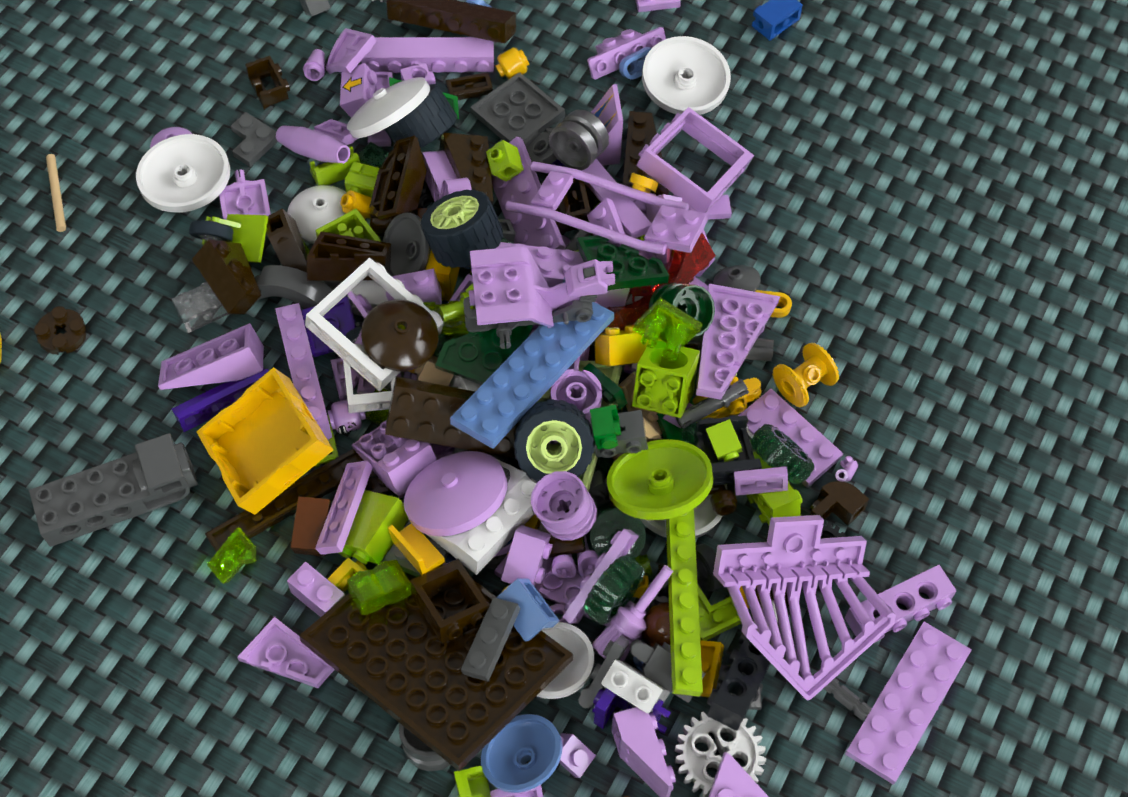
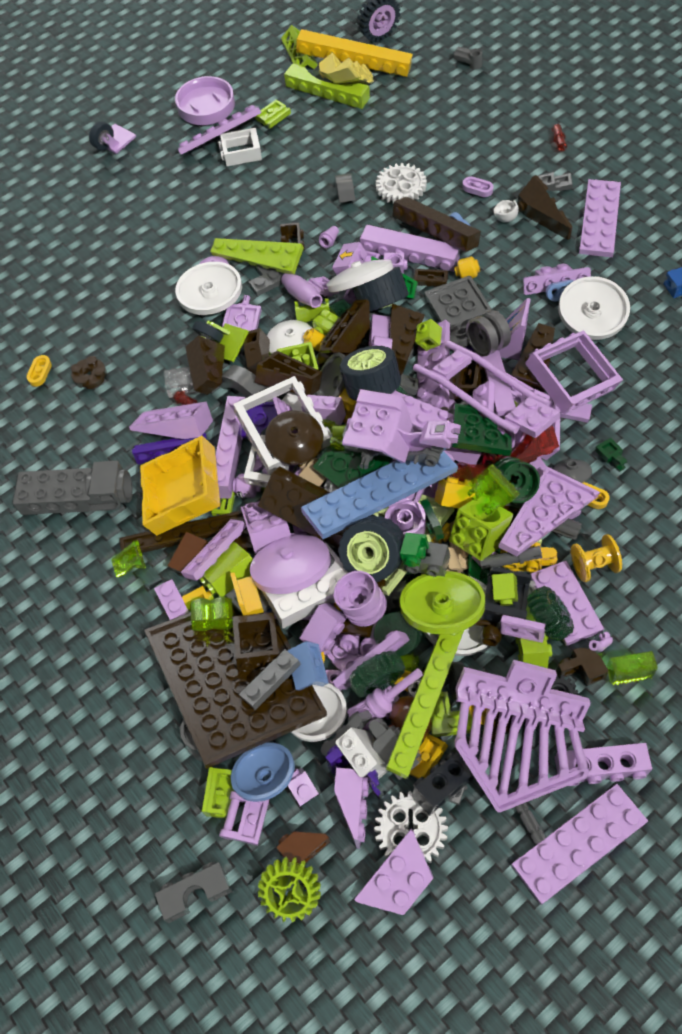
camera: 30 degrees right, 0 degrees up
tan bar [46,154,66,232] -> none
lavender wing [237,617,335,688] -> none
lavender plate [326,28,377,74] -> none
yellow plate [629,173,658,194] -> none
none -> clear red pin [173,390,197,405]
none -> lime wing [210,238,304,274]
none -> dark green plate [595,438,627,472]
none -> clear neon green brick [606,651,658,685]

